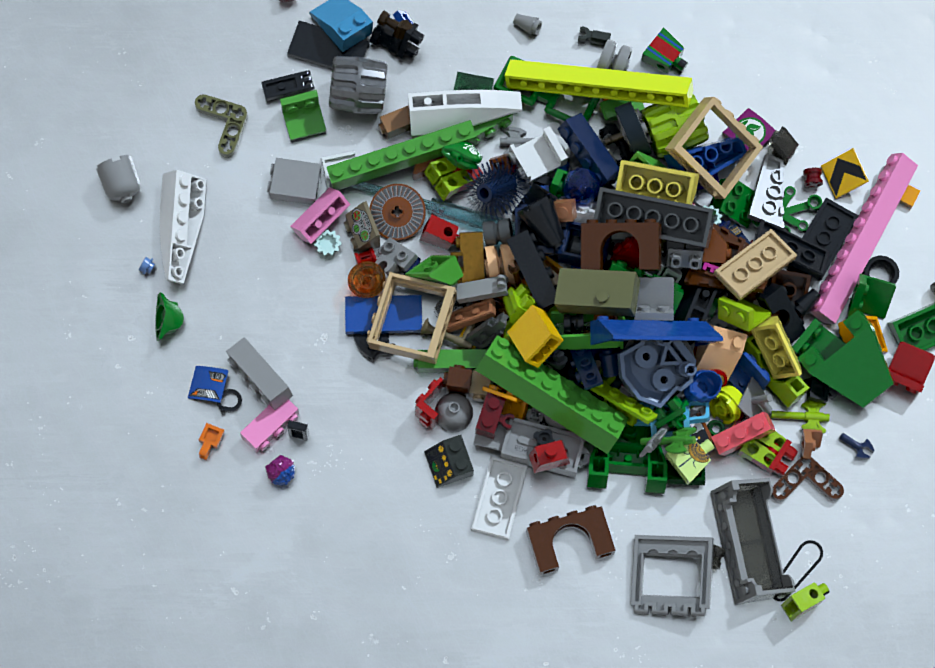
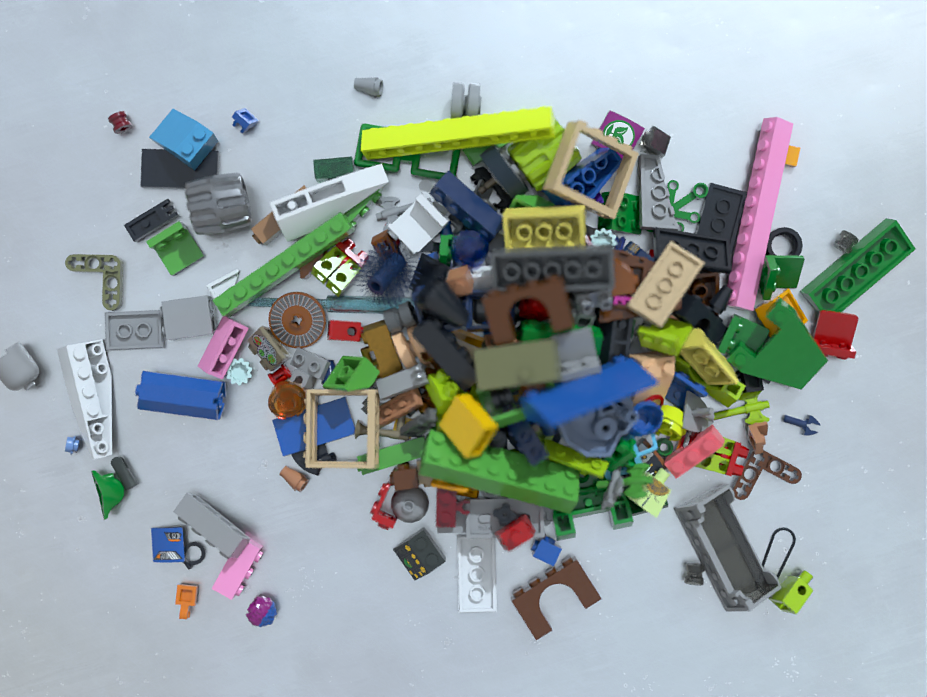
camera: 10 degrees left, 15 degrees up
black tile [287,420,309,440] -> none
black hips [369,10,425,59] -> none
green hat [441,142,483,170] -> none
pearl dark grey bar [578,26,611,45] -> none
light grey hinge [631,535,714,616] -> none
torso [641,27,688,73] -> none
dark red wheel [803,167,823,188] -> none
yellow piece [821,148,869,199] -> none
none -> light grey tile [105,310,165,351]
none -> pearl dark grey bar [111,457,138,491]
none -> blue brick [135,371,226,420]
none -> nougat cone [279,466,309,492]
none -> blue brick [530,536,562,566]

